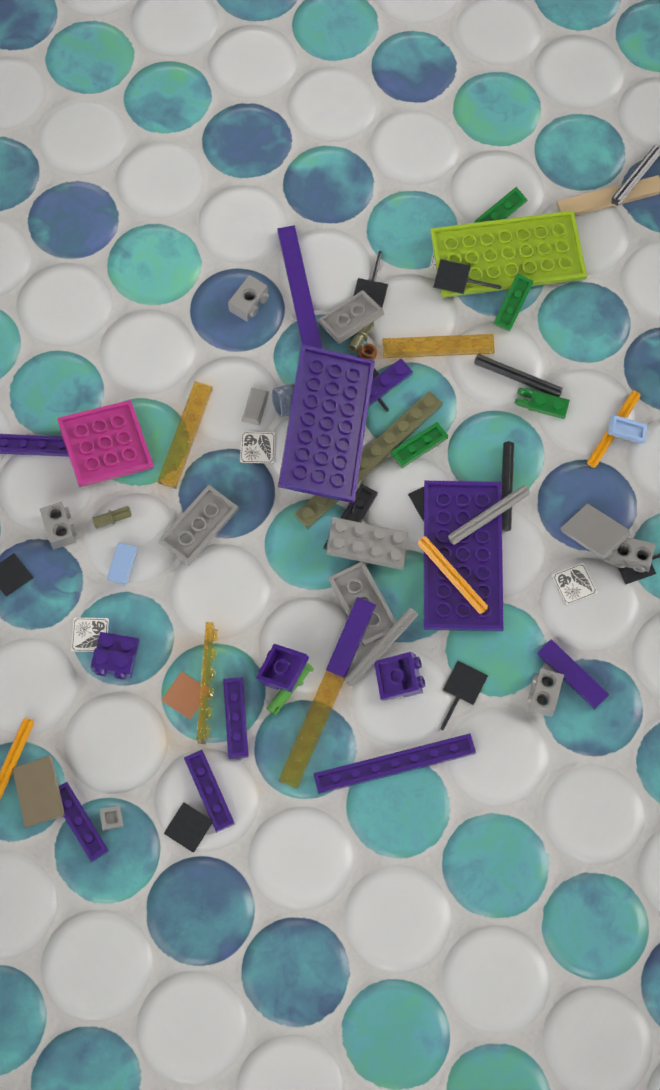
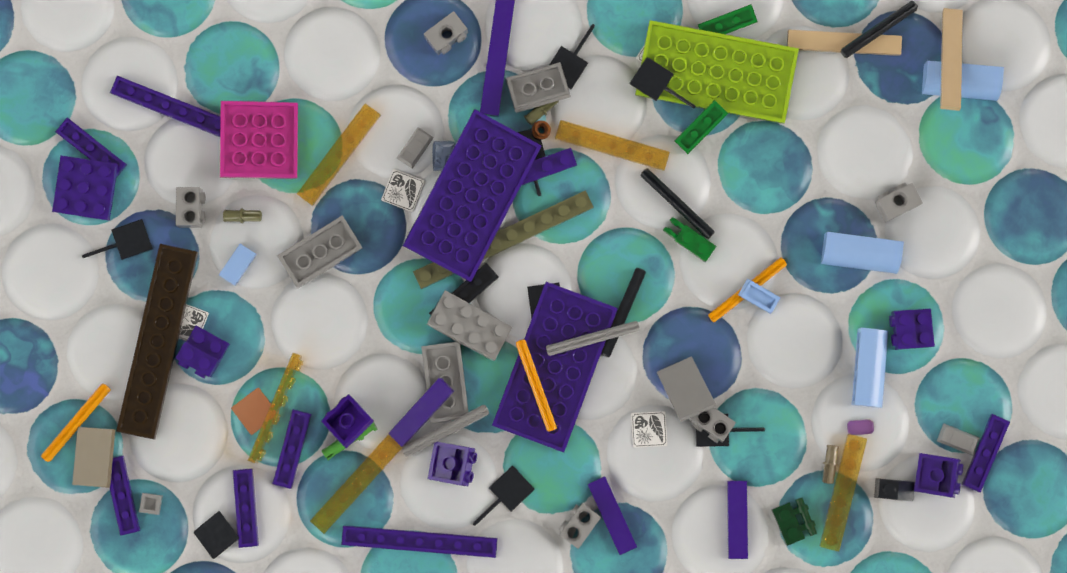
camera: 20 degrees right, 15 degrees up
green plate [391,422,448,469] -> none
none -> dark brown plate [116,244,198,440]

